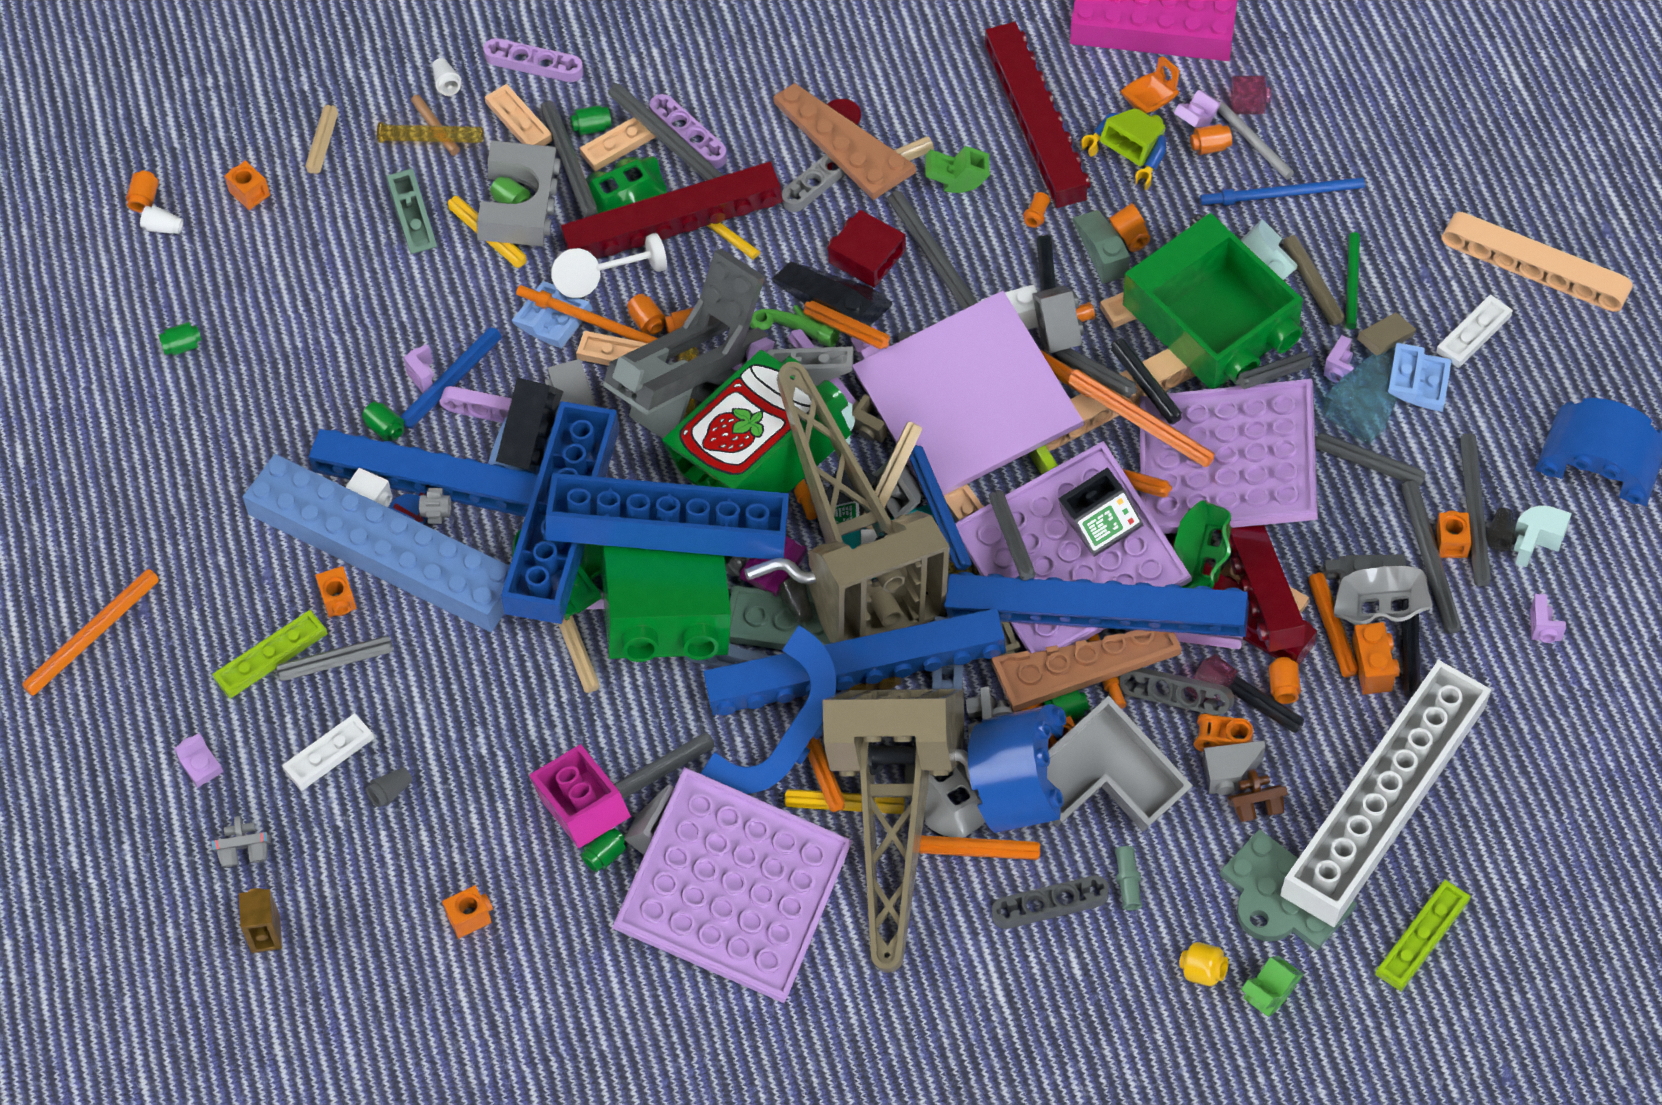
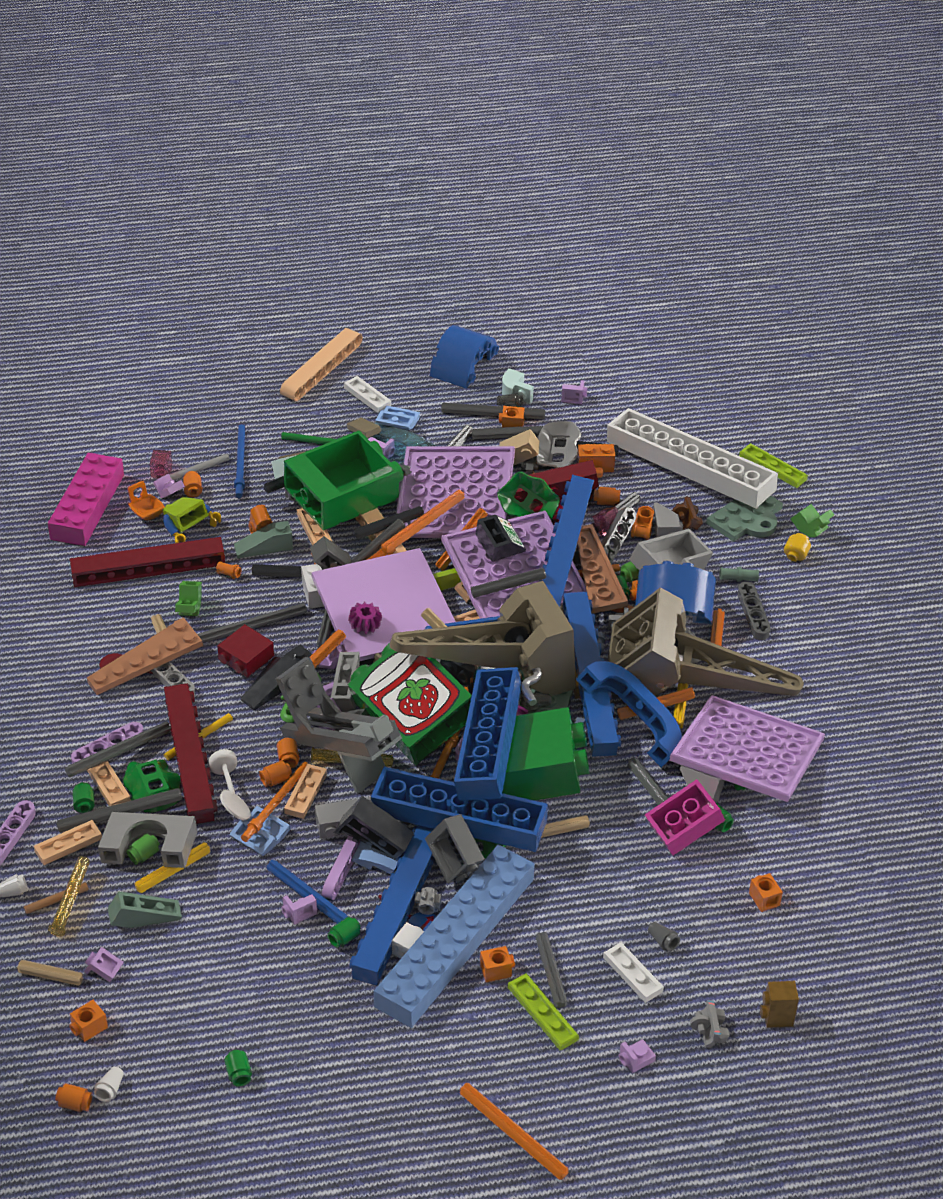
camera: 90 degrees left, 15 degrees down
none -> lavender bracket [84,947,123,982]
none -> magenta gear [348,601,382,634]
none -> dark grey window [425,814,485,884]
none -> tan brick [499,429,540,466]

